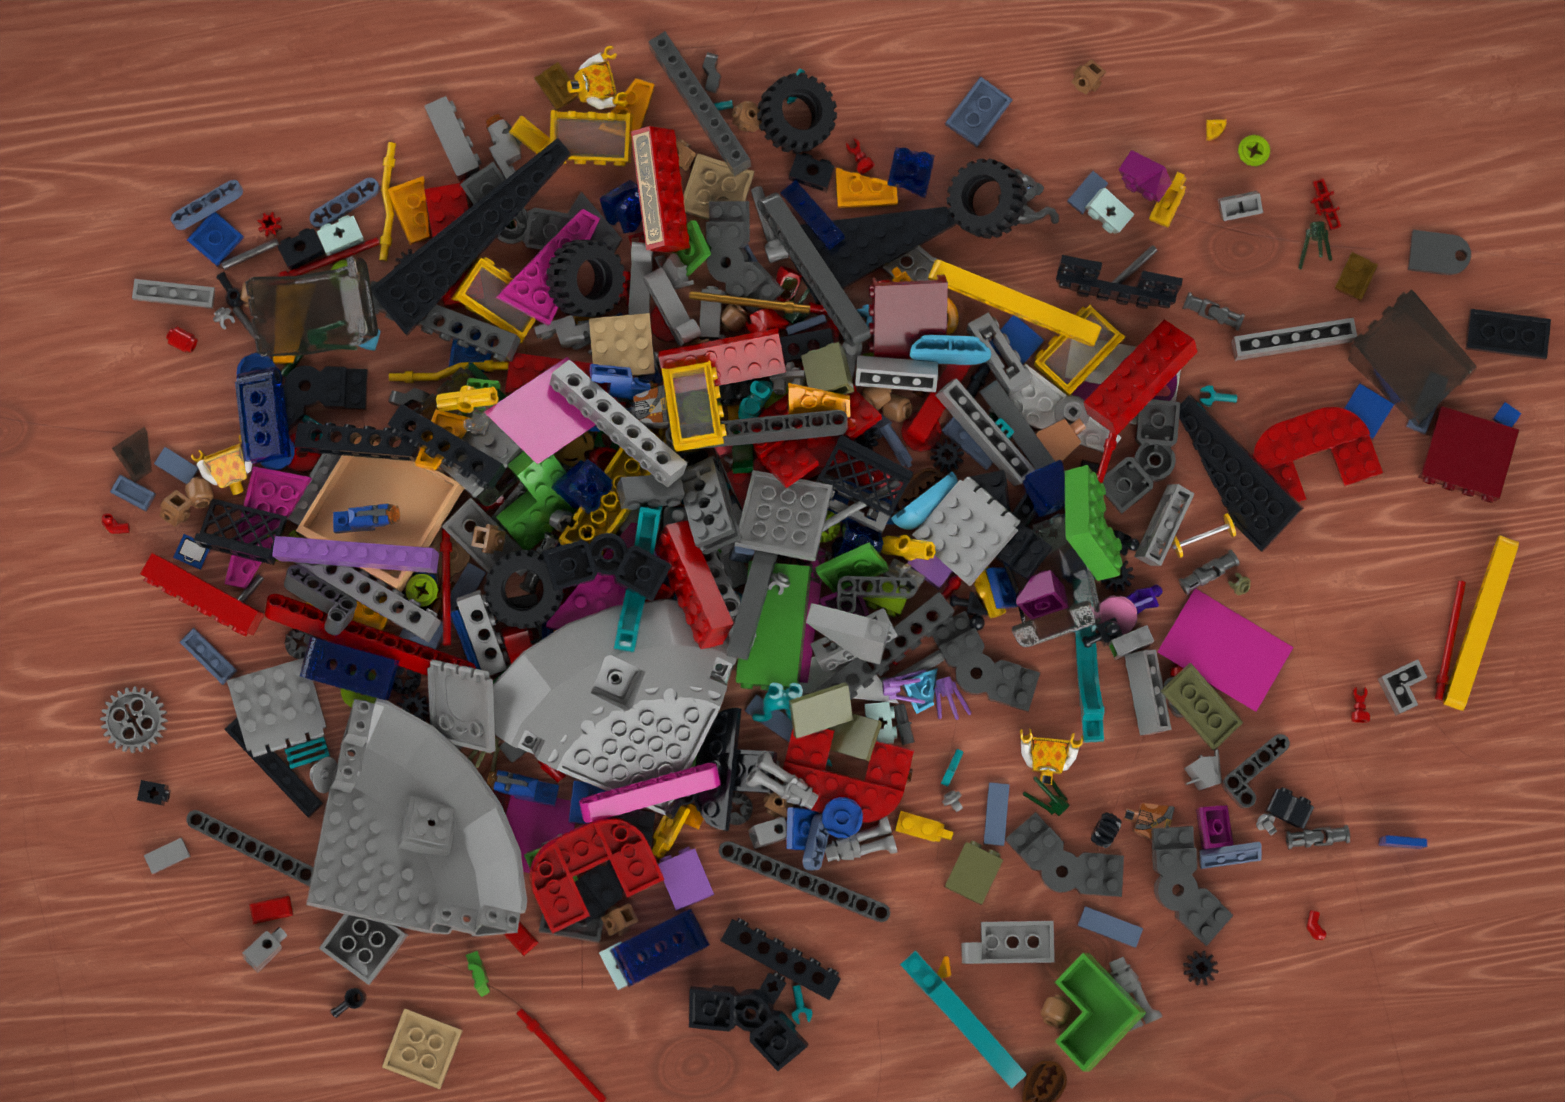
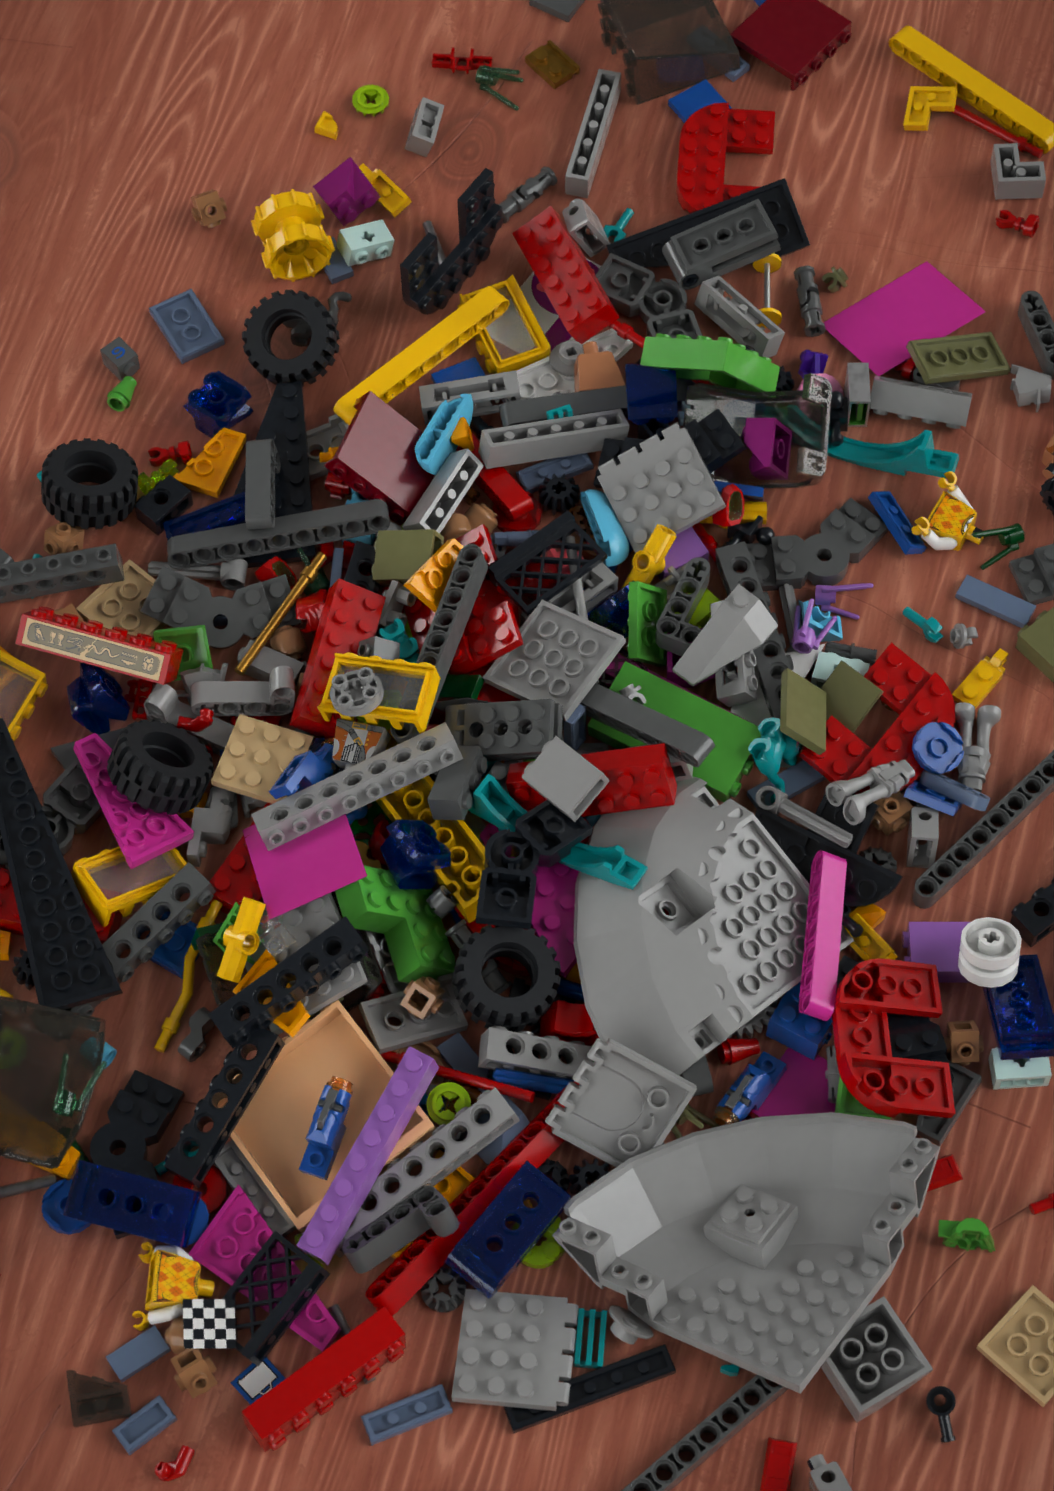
camera: 65 degrees left, 20 degrees down
none -> dark grey brick [100,337,140,381]
none -> bright green cone [107,376,137,412]
none -> clear neon green piece [138,459,179,495]
none -> red arm [177,708,214,732]
none -> sticker [183,1299,236,1349]
none -> dark grey beam [245,439,281,530]
none -> yellow piece [251,189,335,282]
none -> light grey tile [330,667,384,717]
none -> dark grey brick [358,636,400,660]
none -> light orange slope [451,417,474,451]
none -> light grey brick [521,736,610,822]
none -> light grey torso [562,199,610,257]
none -> dark grey hinge [662,199,781,290]
none -> red rock [712,484,744,527]
none -> light grey axle [756,786,853,848]
none -> blue tile [868,491,927,555]
none -> yellow plate [903,86,957,131]
none -> white wheel [958,917,1022,988]

